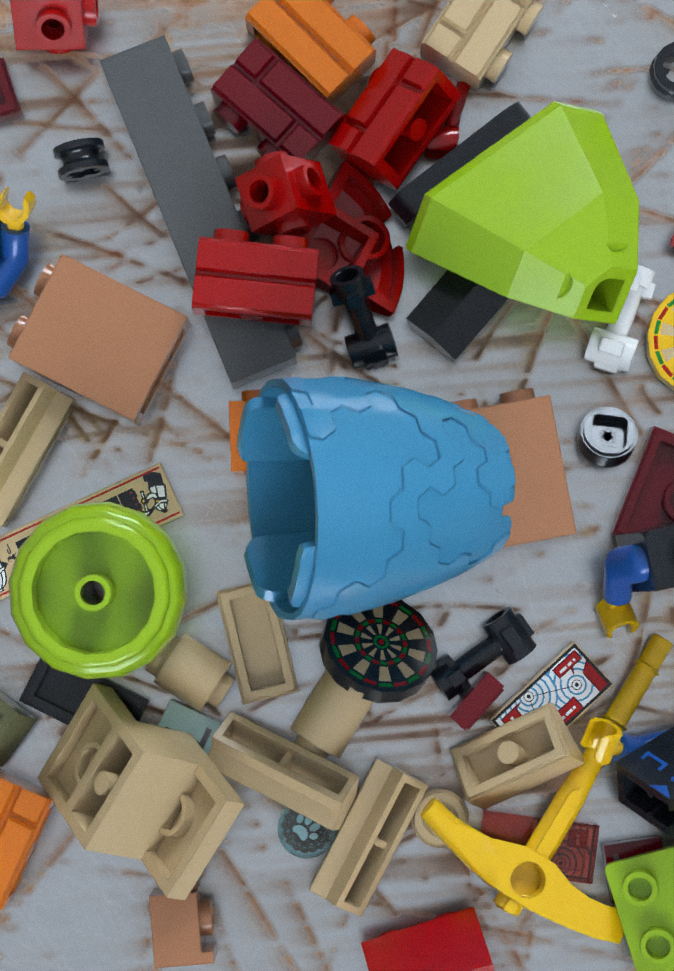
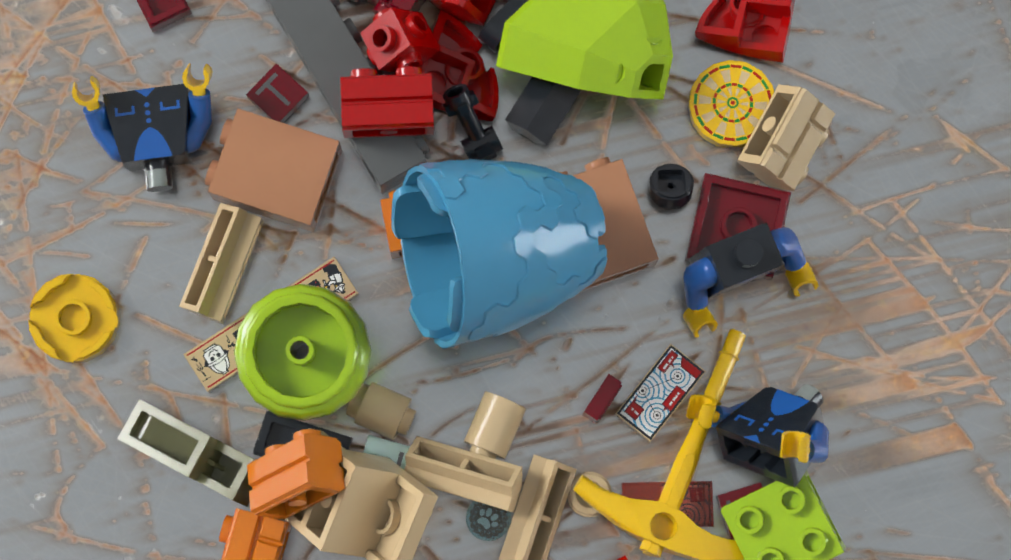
camera: 10 degrees left, 5 degrees down
black bush [53,138,110,181] -> none
tan tile [216,583,299,705] -> none
black tile [319,600,438,703] -> none
black bar [430,607,537,701] -> none
tan slope [450,702,584,809] -> none
white bar [584,265,656,374] -> none
none -> dark red tile [246,63,309,123]
none -> orange brick [247,429,345,520]

